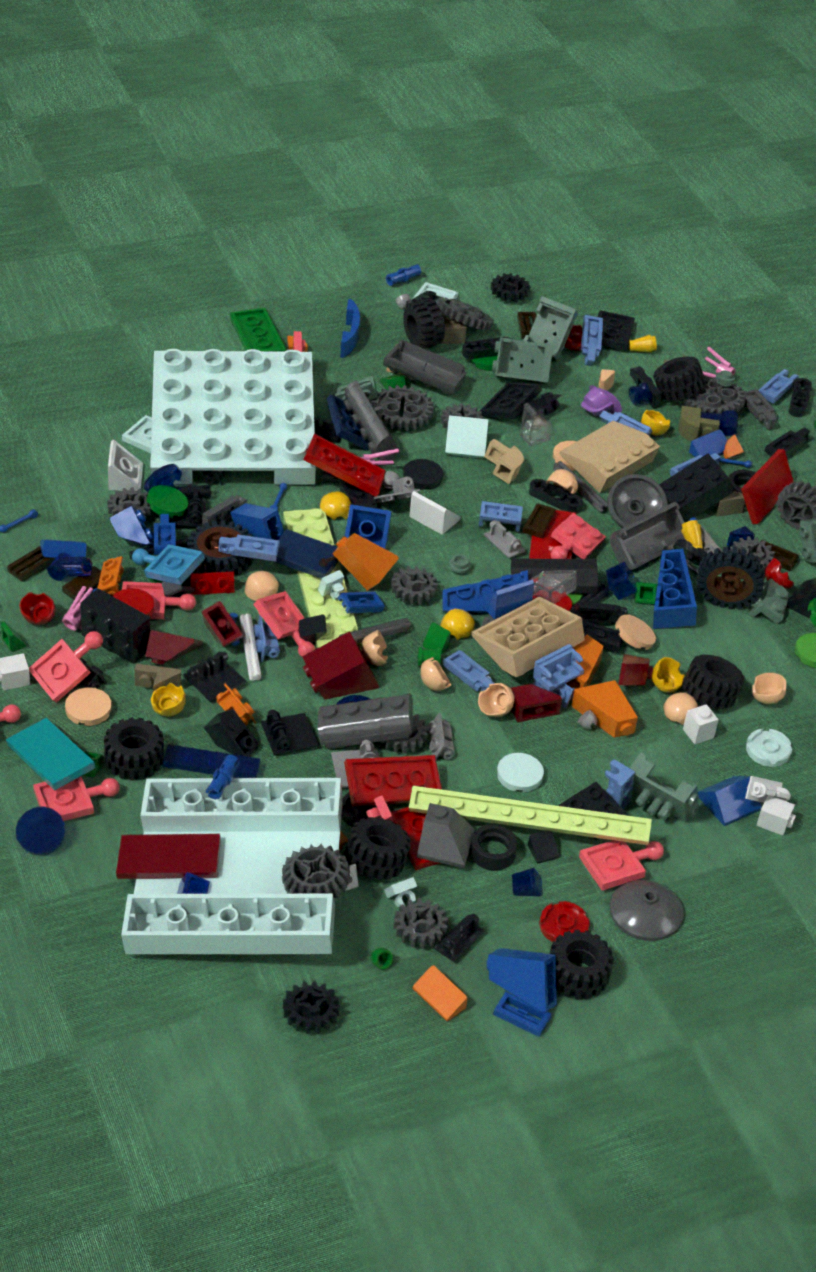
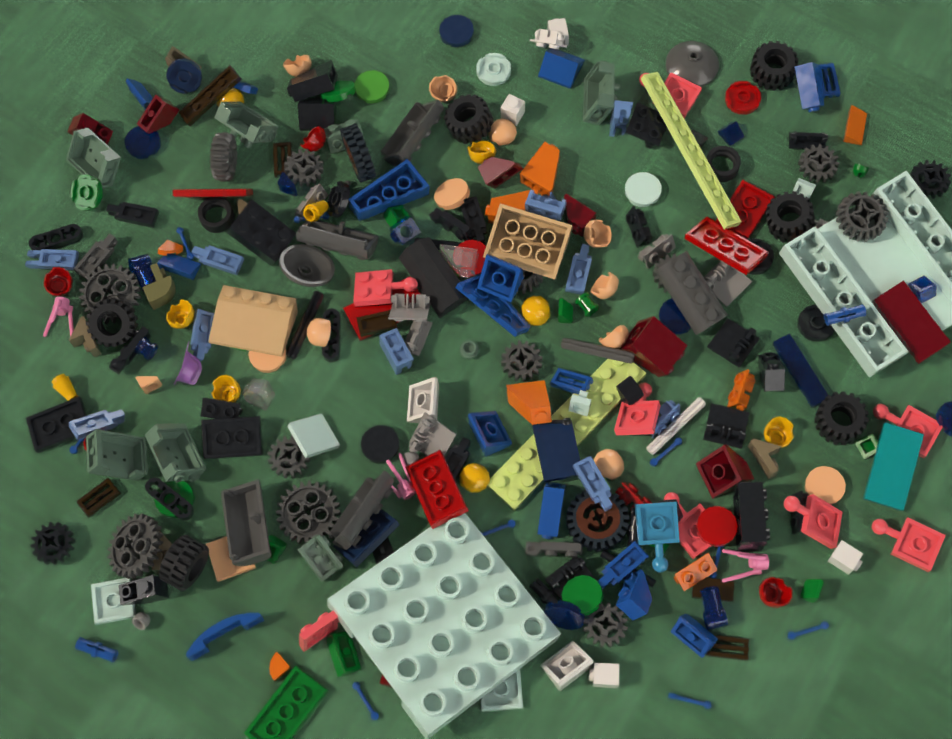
camera: 115 degrees left, 25 degrees up
dark red slope [201,601,243,647] -> none
coral tile [366,795,395,823] -> none
dark grey slope [417,803,475,868] -> none
tan brick [484,439,524,484] -> none
light grey hinge [577,710,597,730] -> none
sand green plate [716,370,735,387] -> none
none -> red hair [44,267,73,296]
none -> yellow hair [211,374,241,402]
none -> dark grey container [381,100,444,166]
none -> light grey hinge [388,293,430,322]
none -> white brick [589,663,619,688]
none -> black hinge [625,206,653,247]

